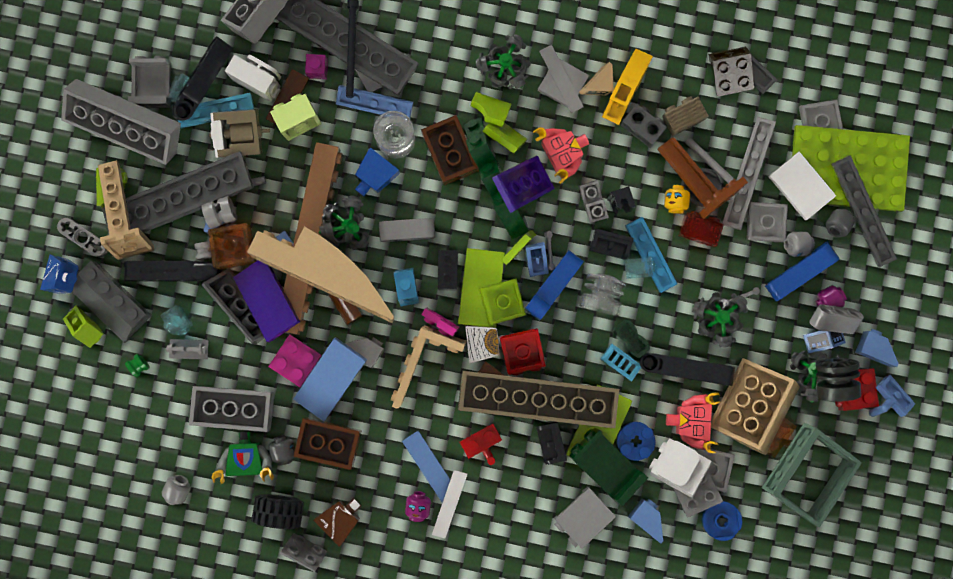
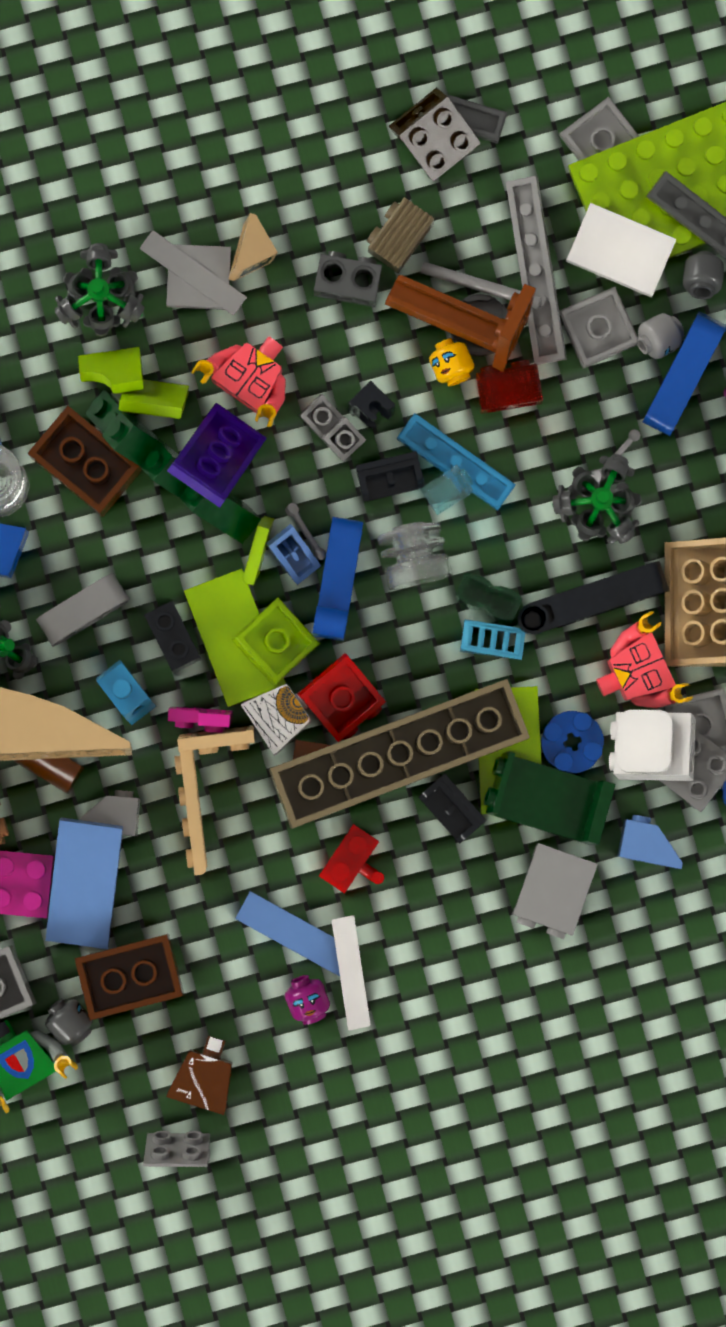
camera: 30 degrees left, 0 degrees up
black tyre [251,494,304,529] -> none
yellow slope [602,49,653,125] -> none

